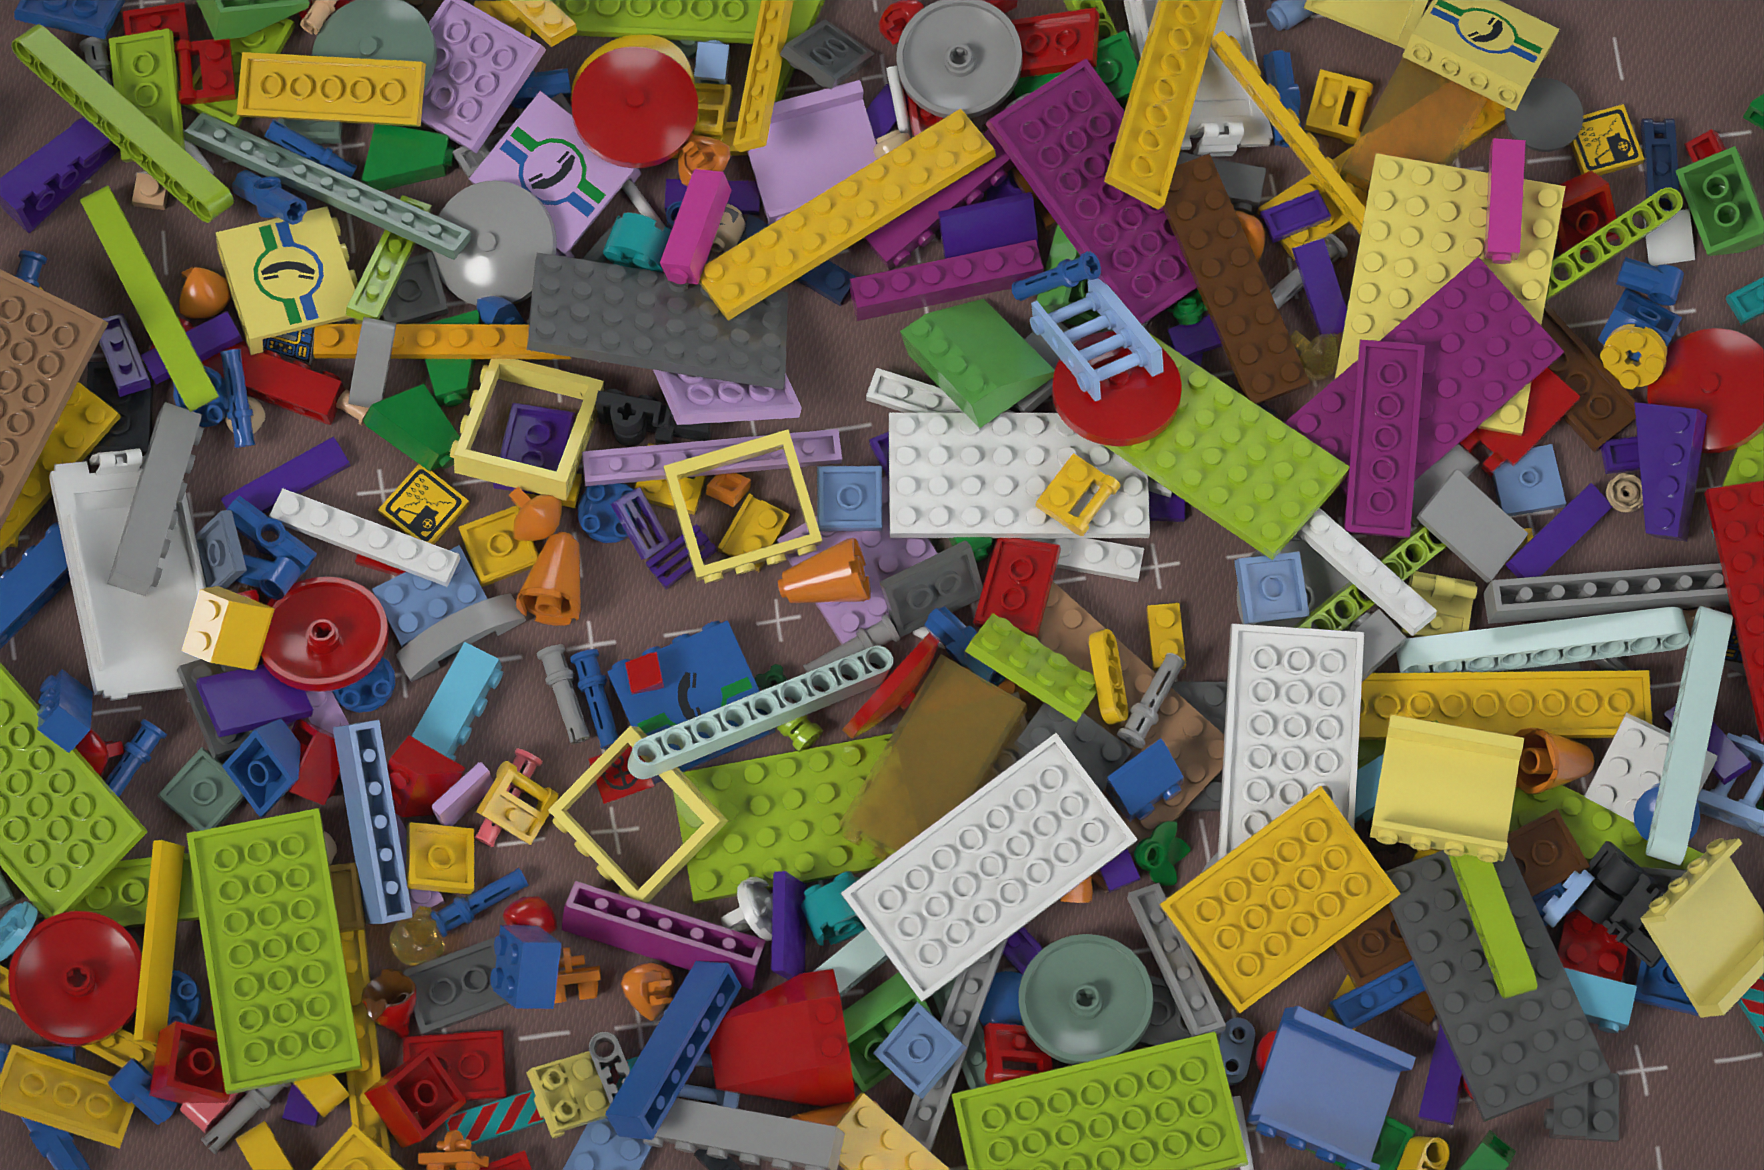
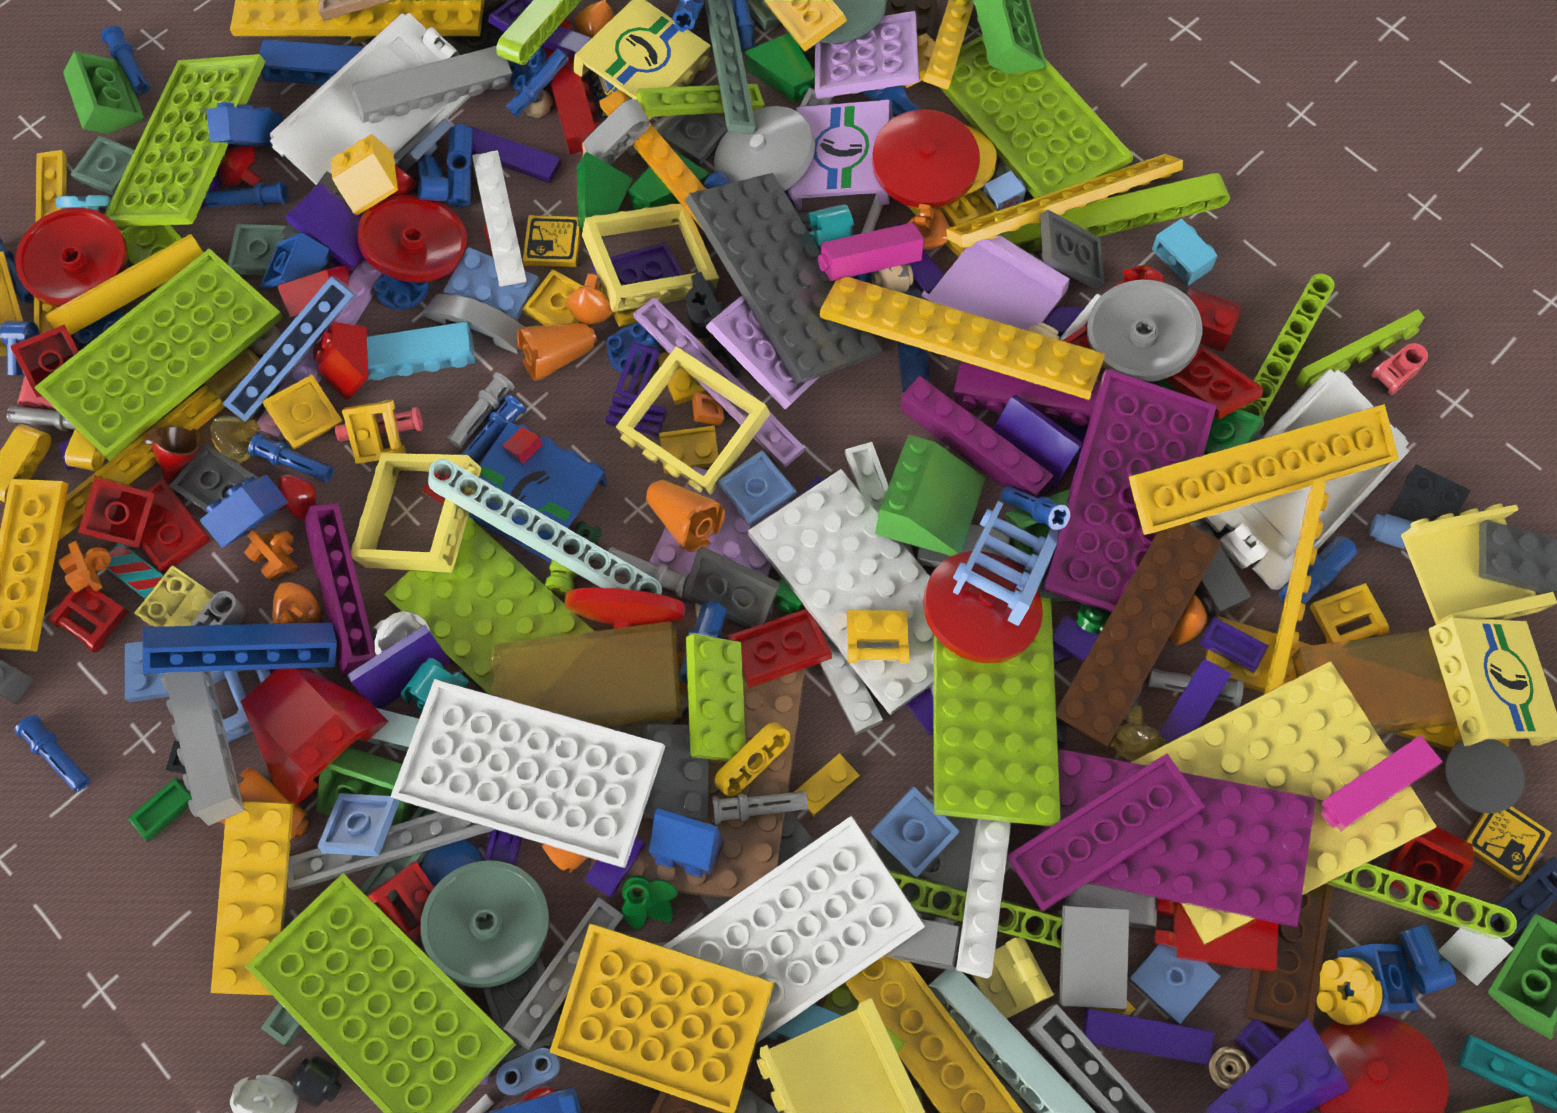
camera: 60 degrees right, 5 degrees down
lavender tile [432,762,493,826] -> none

